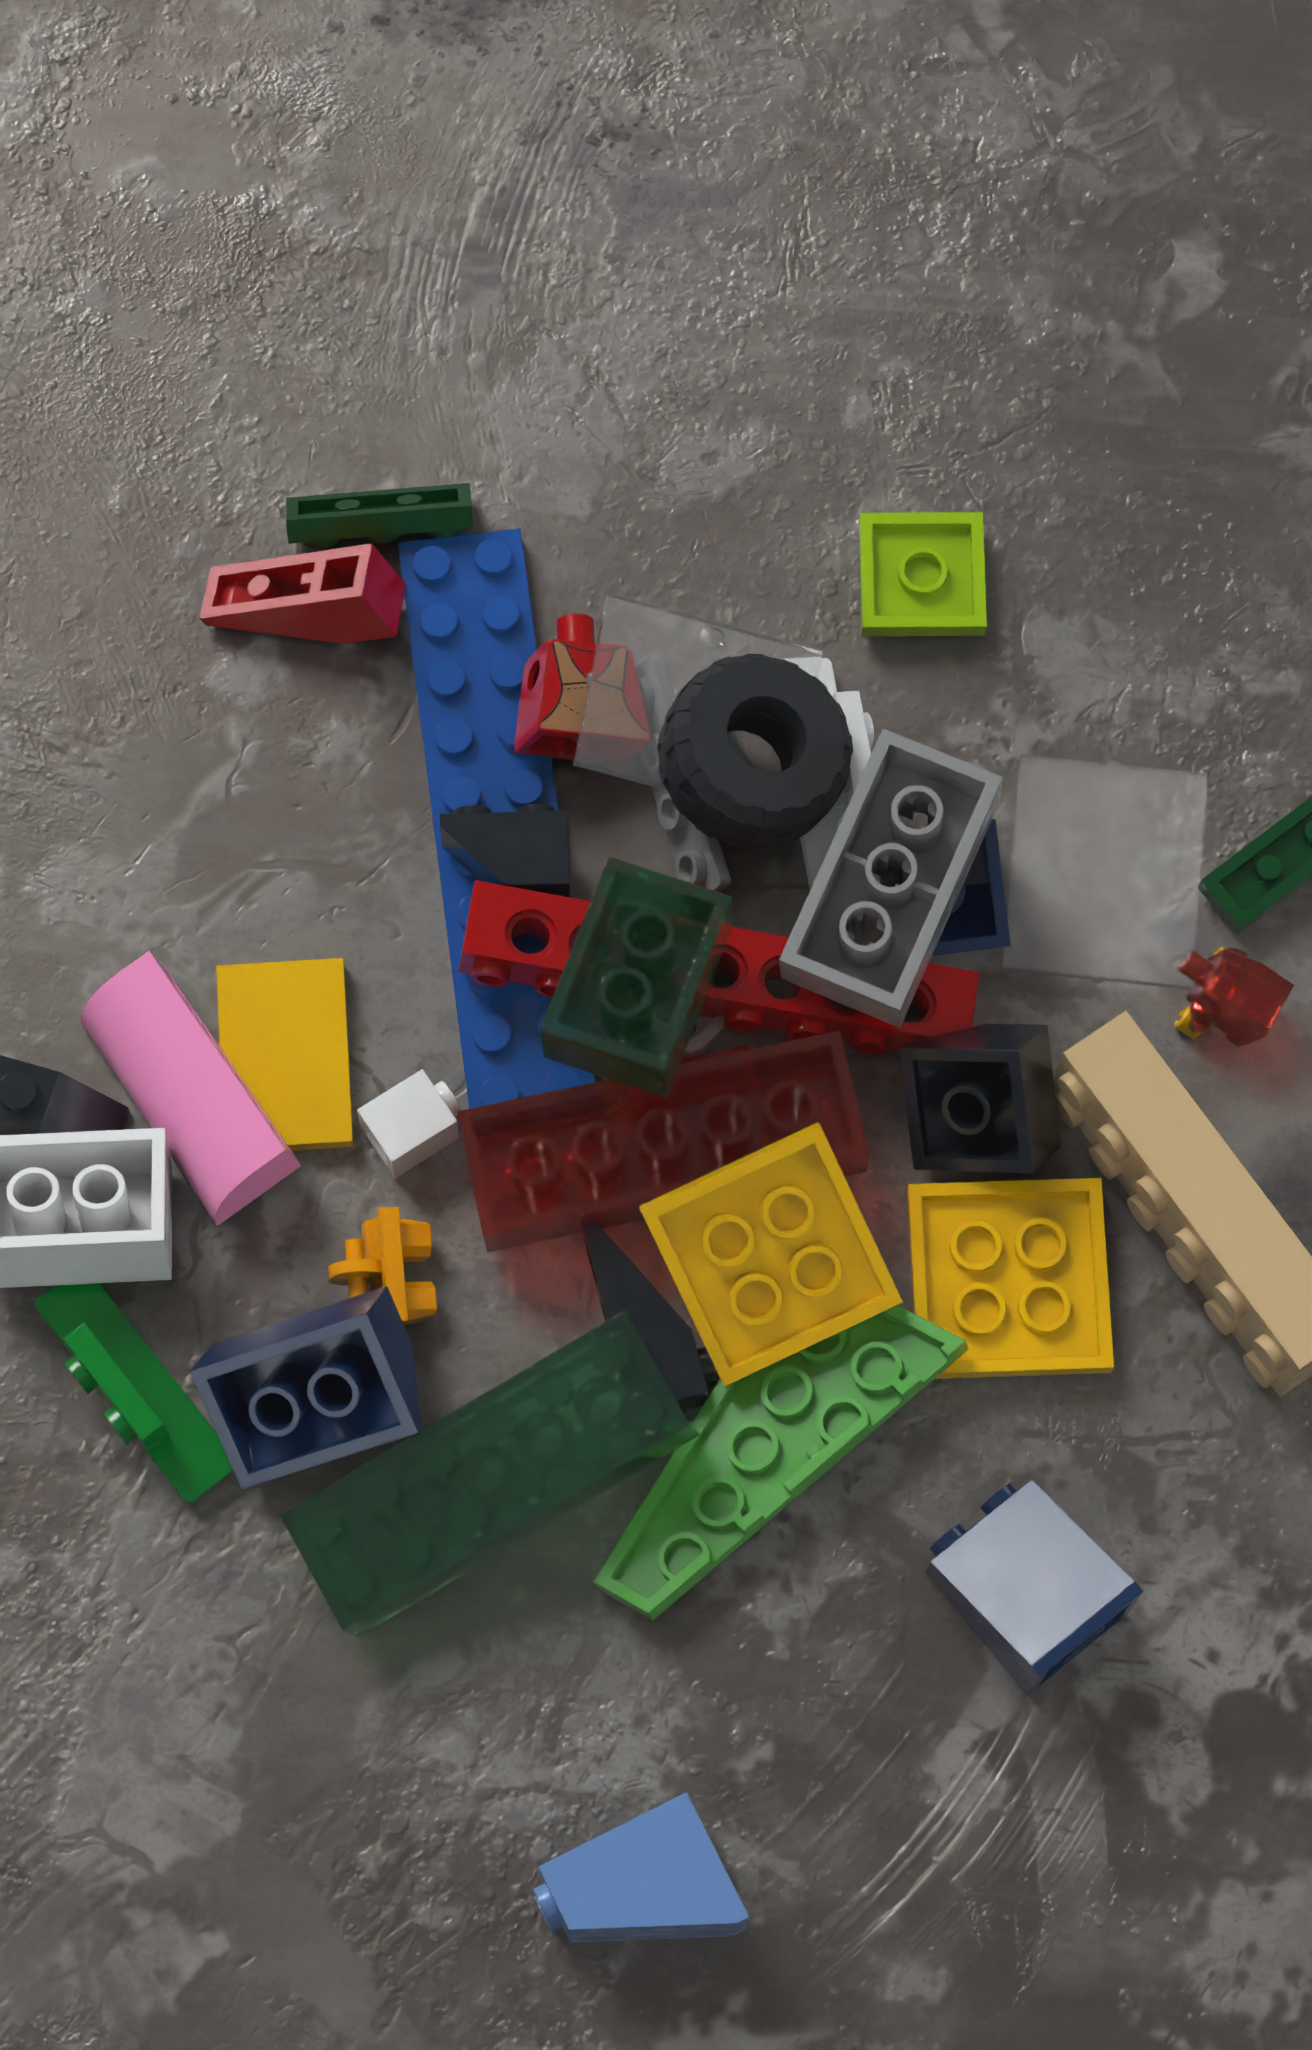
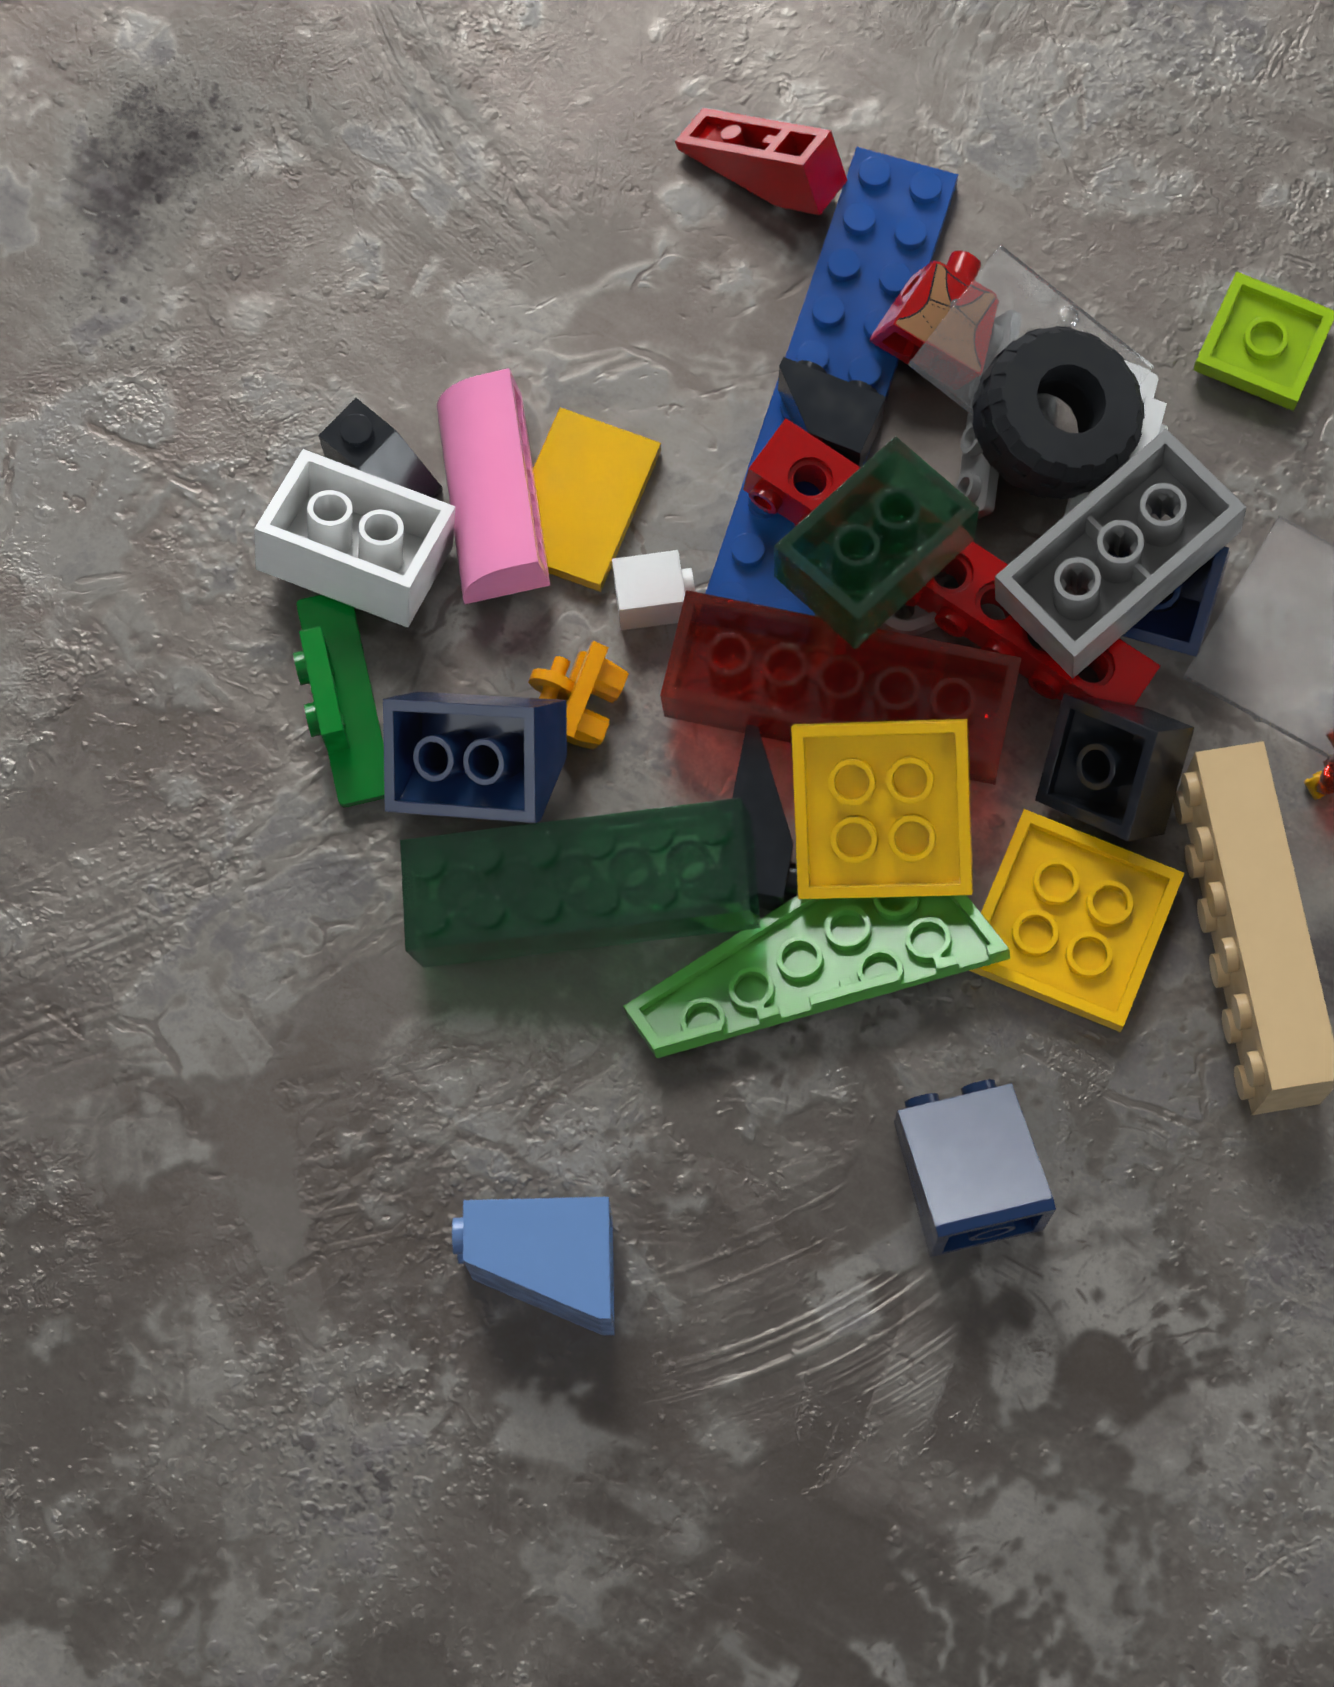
camera: 30 degrees right, 0 degrees up
dark green plate [286,483,474,548] -> none

